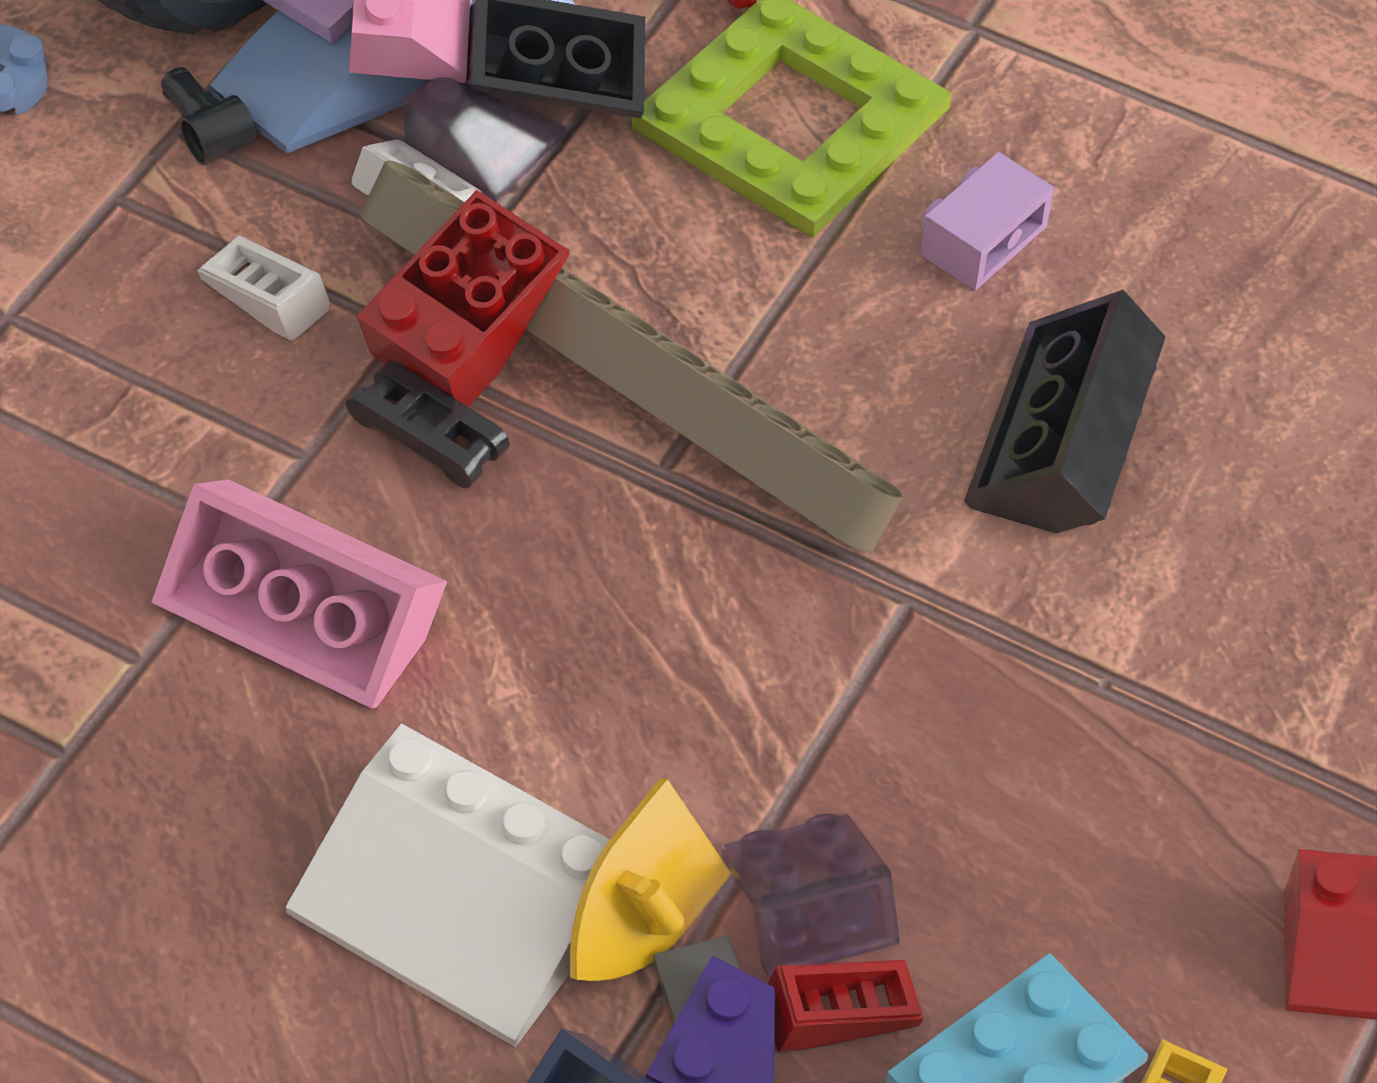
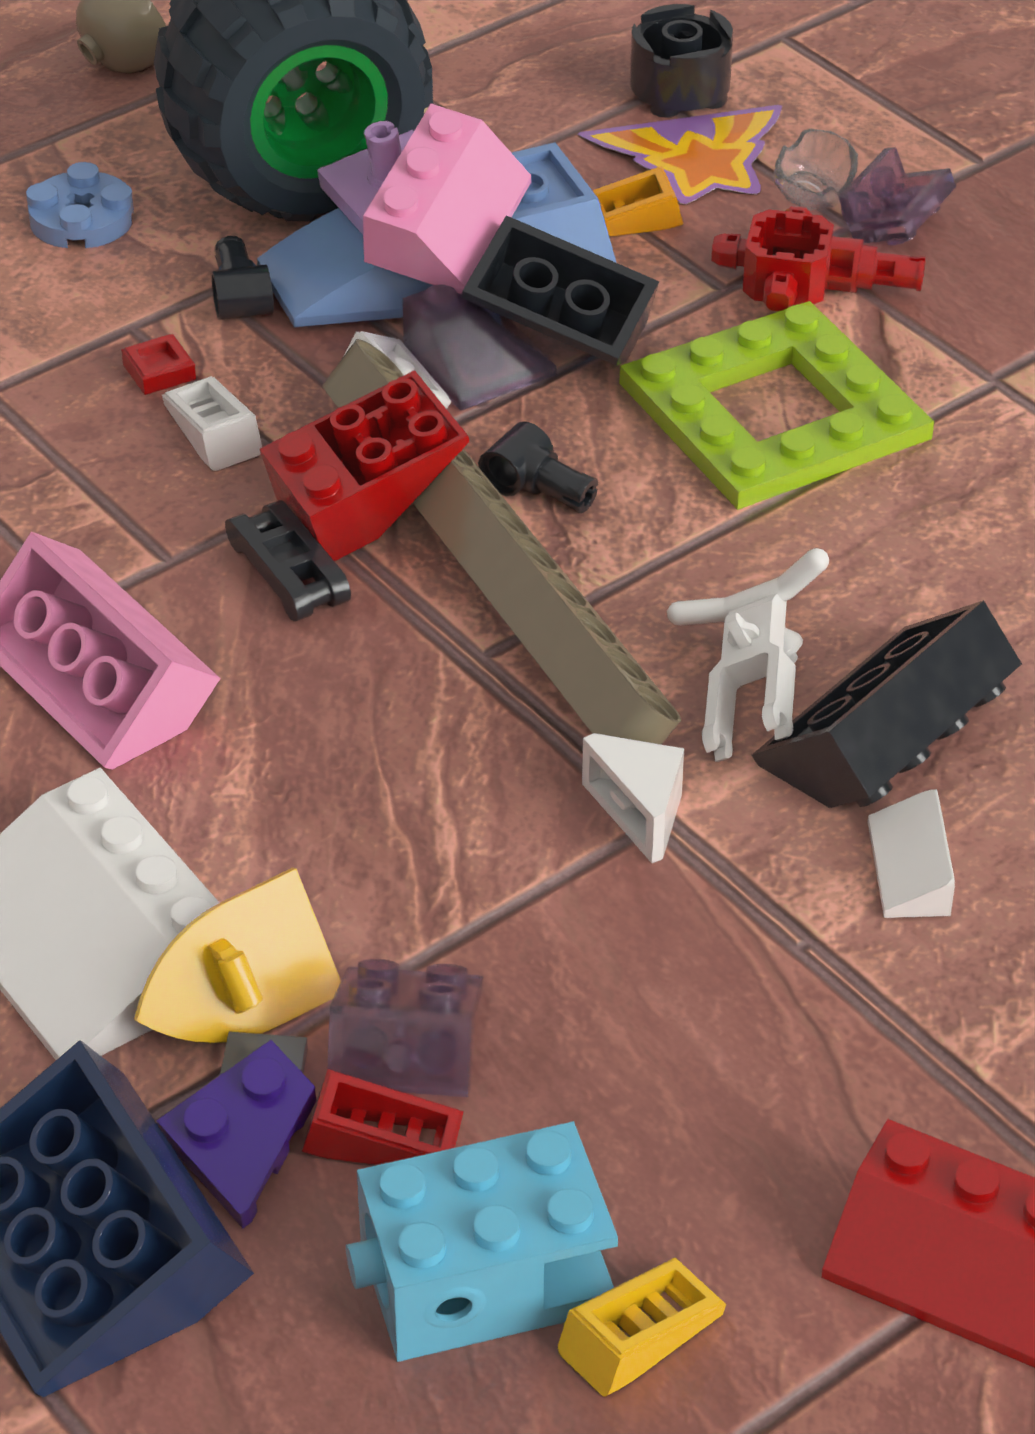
camera: 25 degrees right, 10 degrees down
lavender brick [920,152,1054,291] -> none
none -> red tile [121,334,196,395]
none -> black pin [478,421,598,513]
none -> white slope [582,733,684,863]
none -> white piece [667,548,829,762]
none -> white slope [868,789,955,918]

